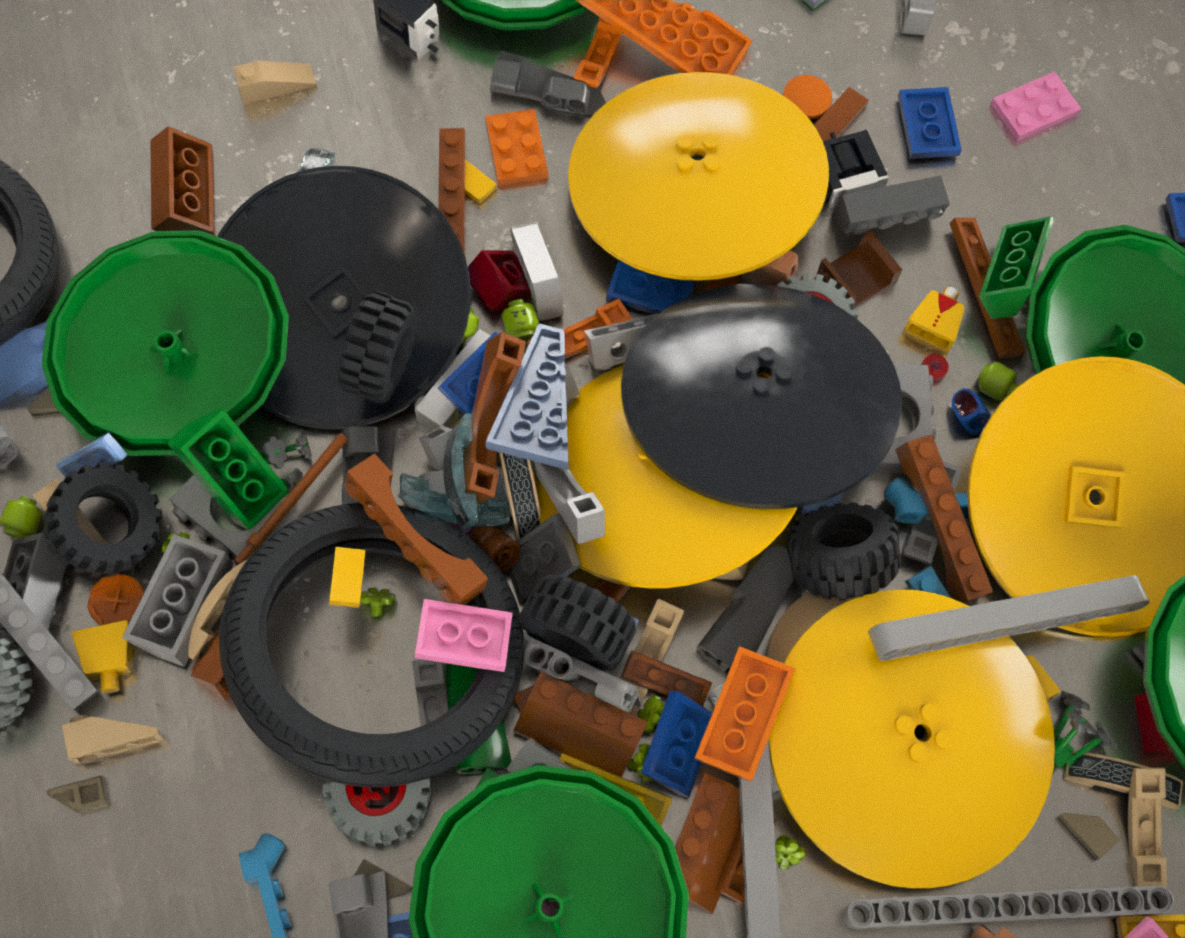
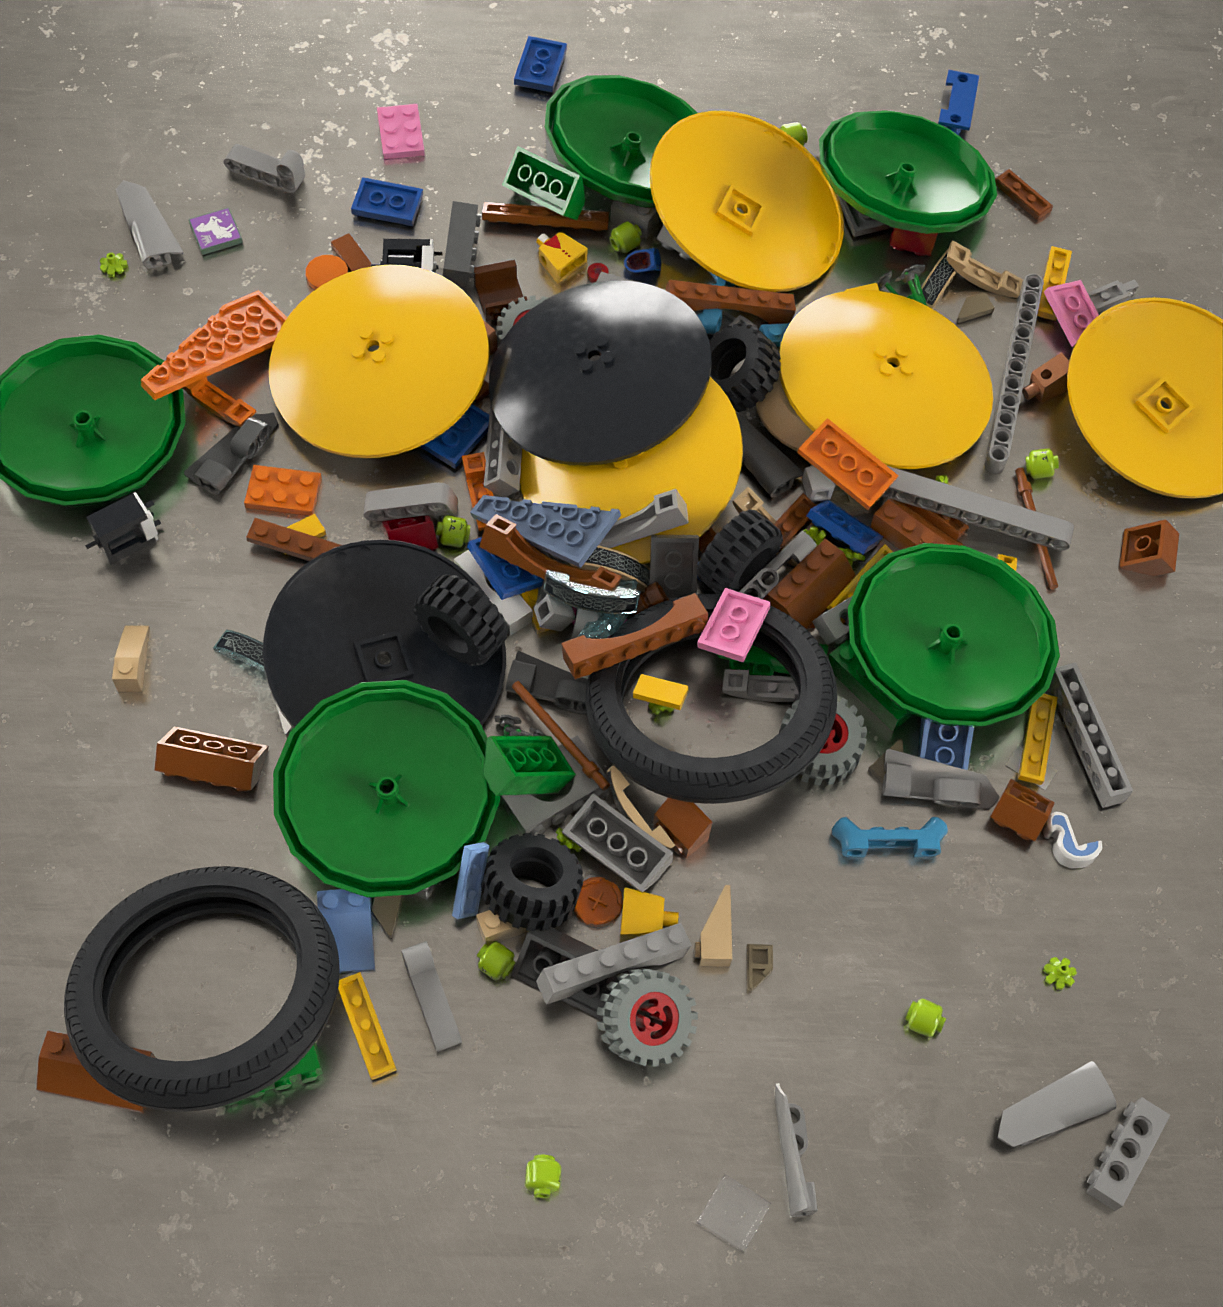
camera: 70 degrees left, 5 degrees down
light grey beam [868,575,1150,661] -> none

